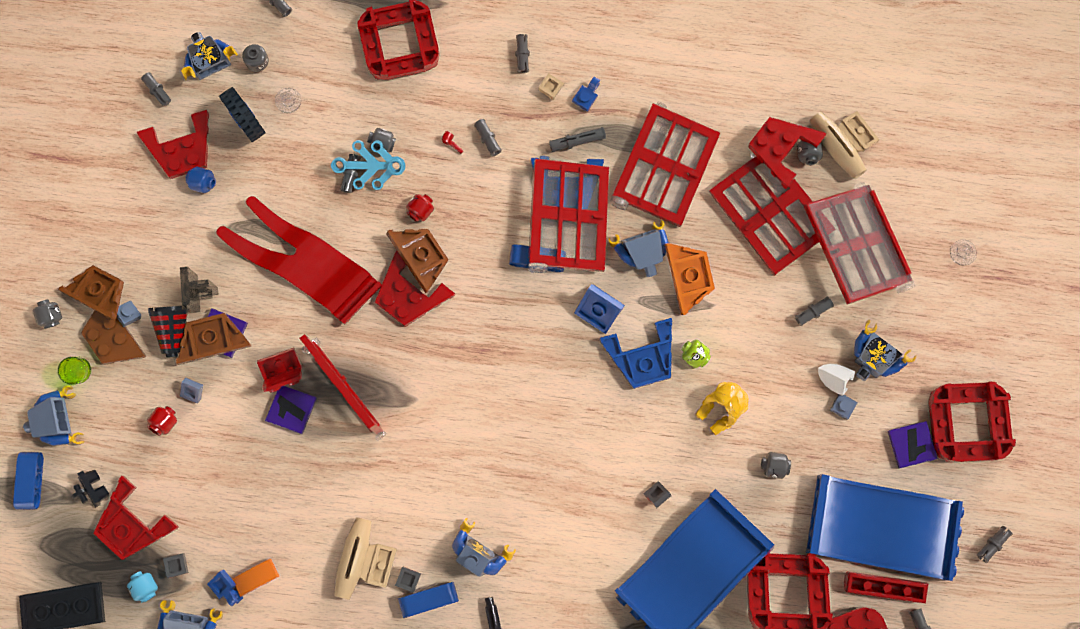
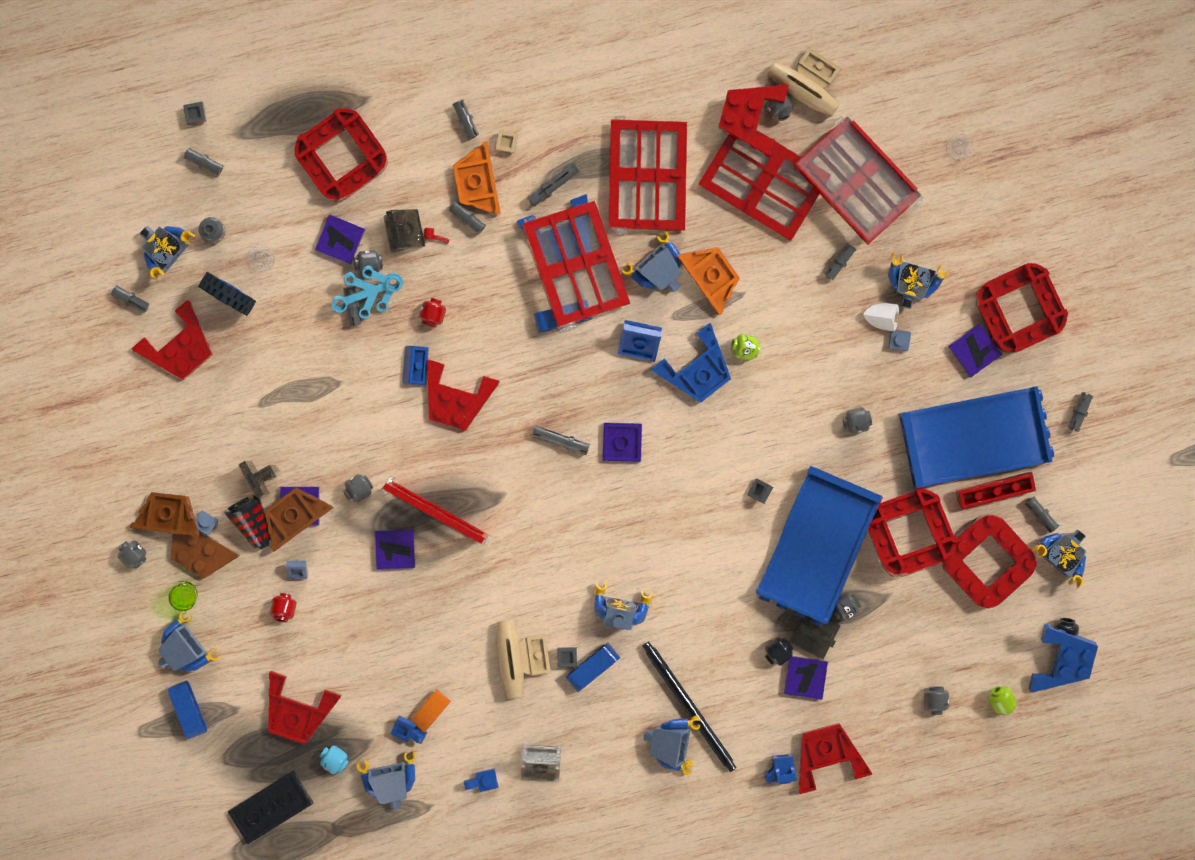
camera: 20 degrees left, 10 degrees up
black hips [71,470,109,508] -> none
dark grey plate [163,553,189,578] -> none
blue head [186,167,216,193] -> none
red flag [216,196,382,325] -> none
red bracket [257,347,302,393] -> none
dark orange wing [386,229,449,294] -> none
blue plate [572,76,600,112] -> none
yellow hair [696,382,748,435] -> none
none -> dark purple tile [315,214,366,265]
none -> dark grey head [343,474,373,502]
none -> clear smoke bracket [383,209,425,253]
none -> blue slope [402,346,429,386]
none -> orange wing [453,141,501,215]
none -> dark grey pin [532,425,590,455]
none -> dark purple tile [603,423,642,462]

